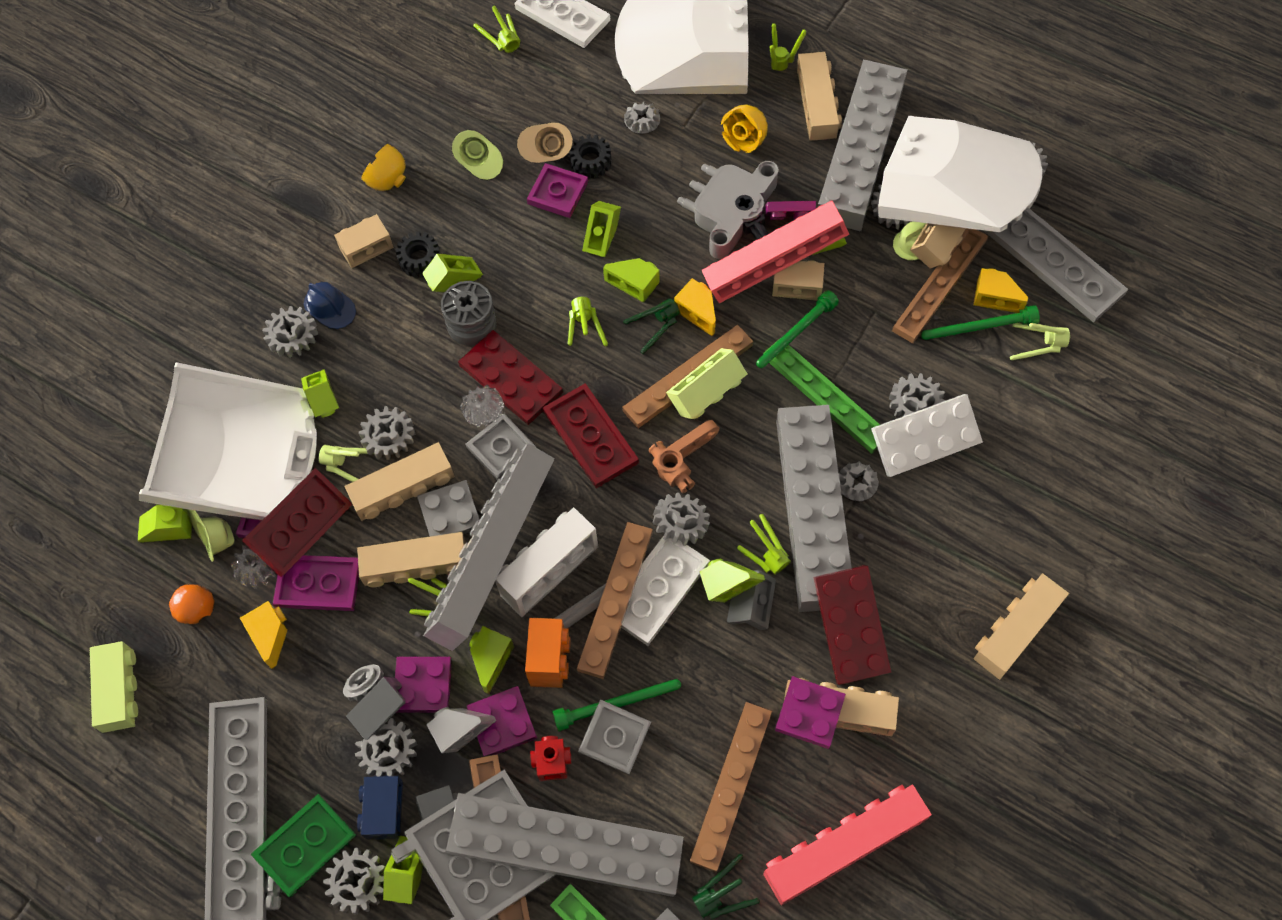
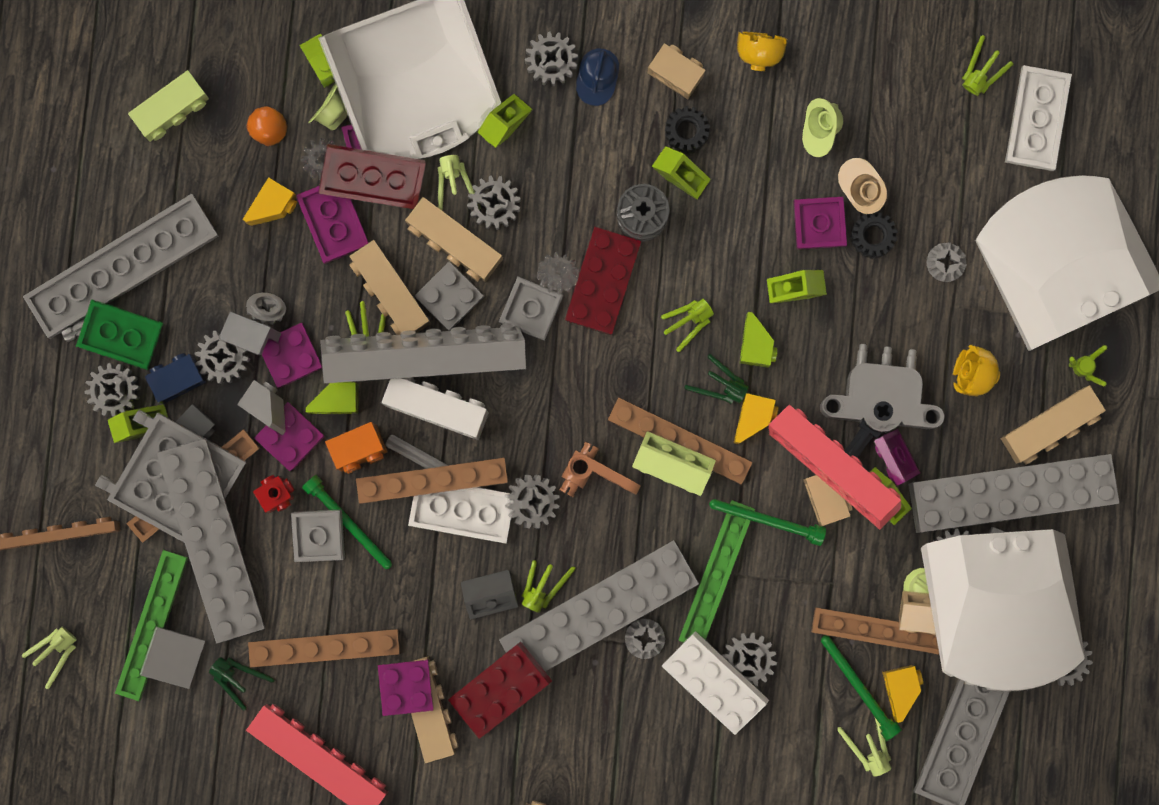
camera: 65 degrees right, 20 degrees up
dark red plate [543,383,639,488] -> none
slope [699,559,765,603] -> none

